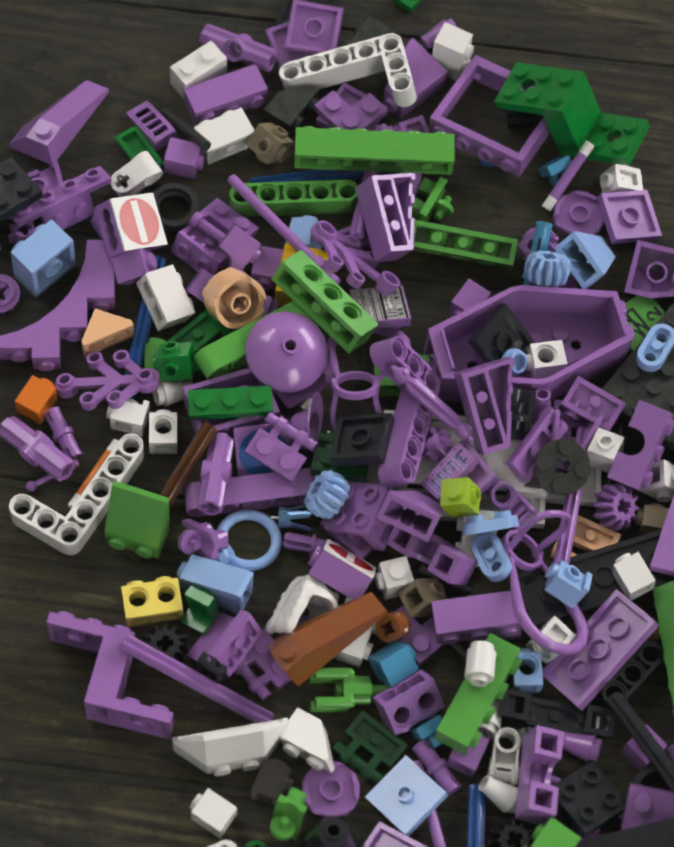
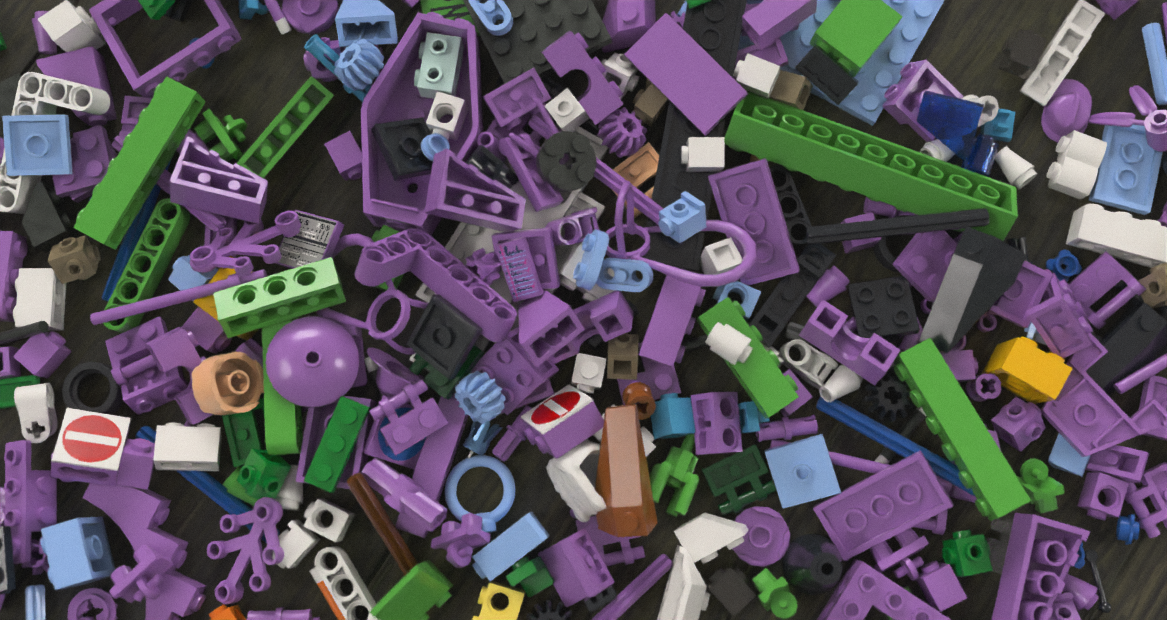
camera: 55 degrees left, 15 degrees up
light nougat slope [81,309,134,357] -> none
medium lavender wheel [390,365,476,442] -> none
lime brick [440,477,481,518] -> none
none -> light blue plate [2,115,73,176]
none -> medium lavender hips [109,545,174,603]
none -> light aqua brick [414,32,464,99]

